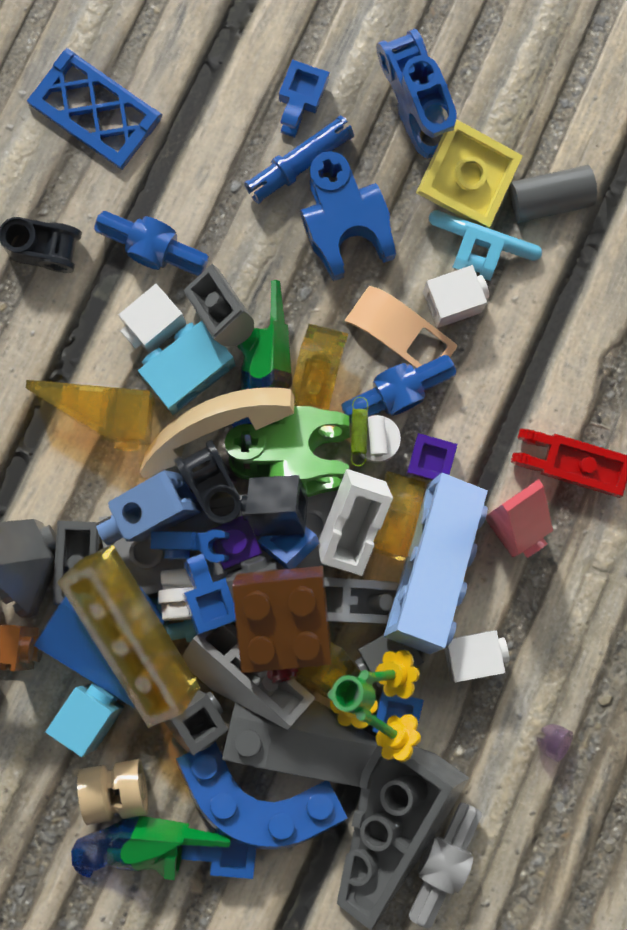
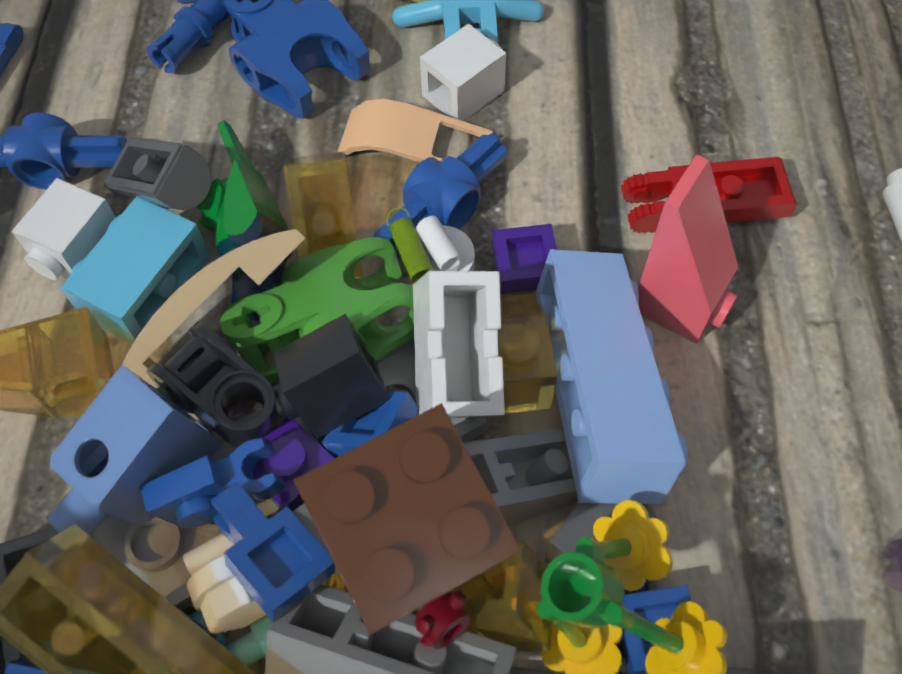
camera: 20 degrees left, 20 degrees down
white brick [444,630,509,682] -> none

